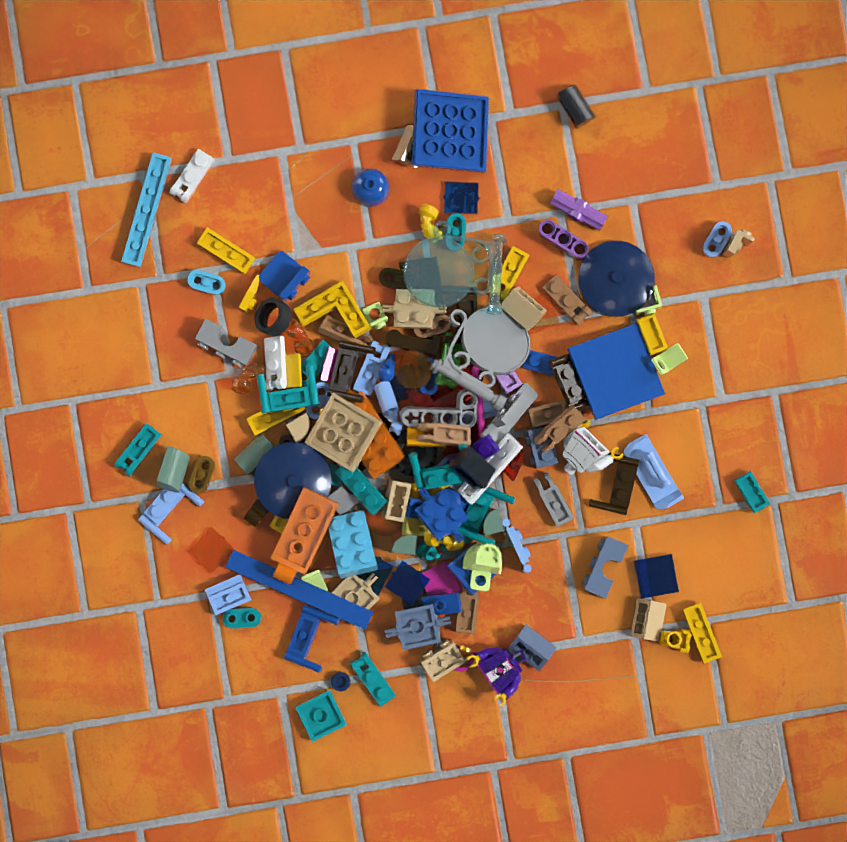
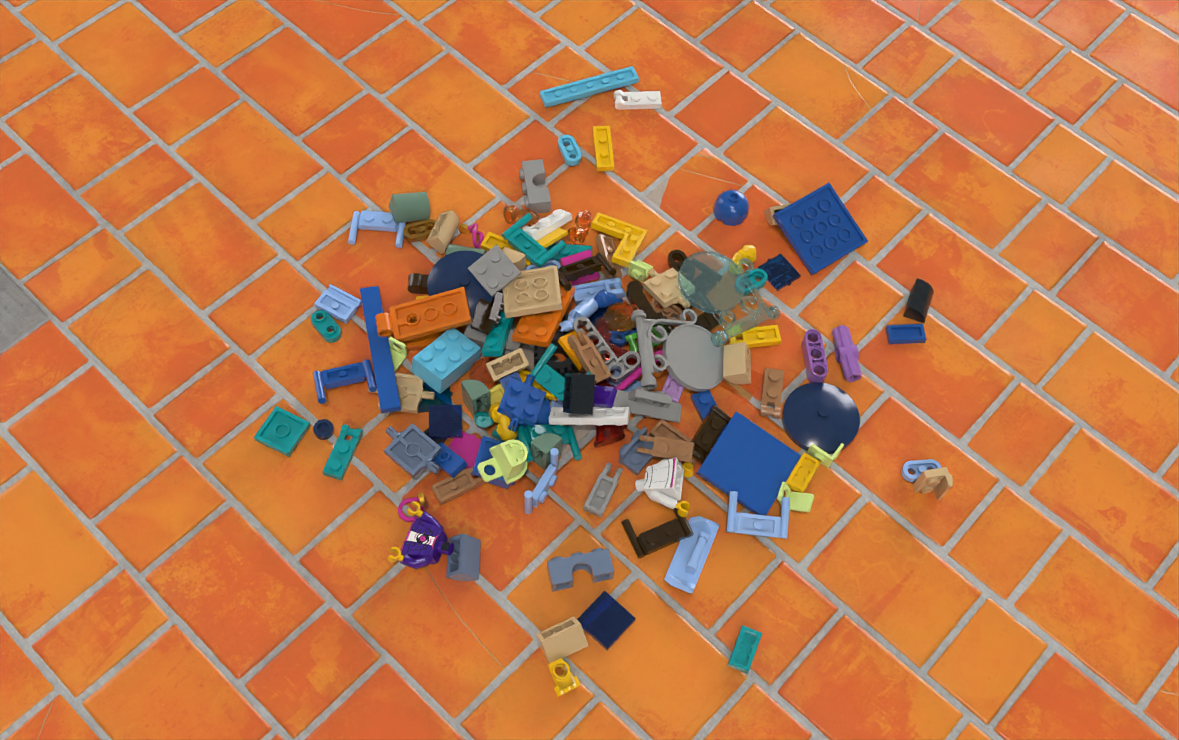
camera: 50 degrees right, 25 degrees down
teal plate [114,423,162,477] -> none
clear orange piece [188,527,234,573] -> none
yellow plate [239,275,259,313] -> none
black tyre [255,298,292,337] -> none
blue bracket [259,251,310,302] -> none
tan bracket [419,639,466,682] -> none
yellow plate [682,603,722,664] -> none
none -> tan brick [426,210,459,255]
none -> dark pink piece [458,223,484,249]
none -> light grey plate [468,245,521,298]
none -> dark brown bracket [471,292,504,335]
none -> light blue plate [726,491,790,539]
none -> blue tile [885,324,927,344]

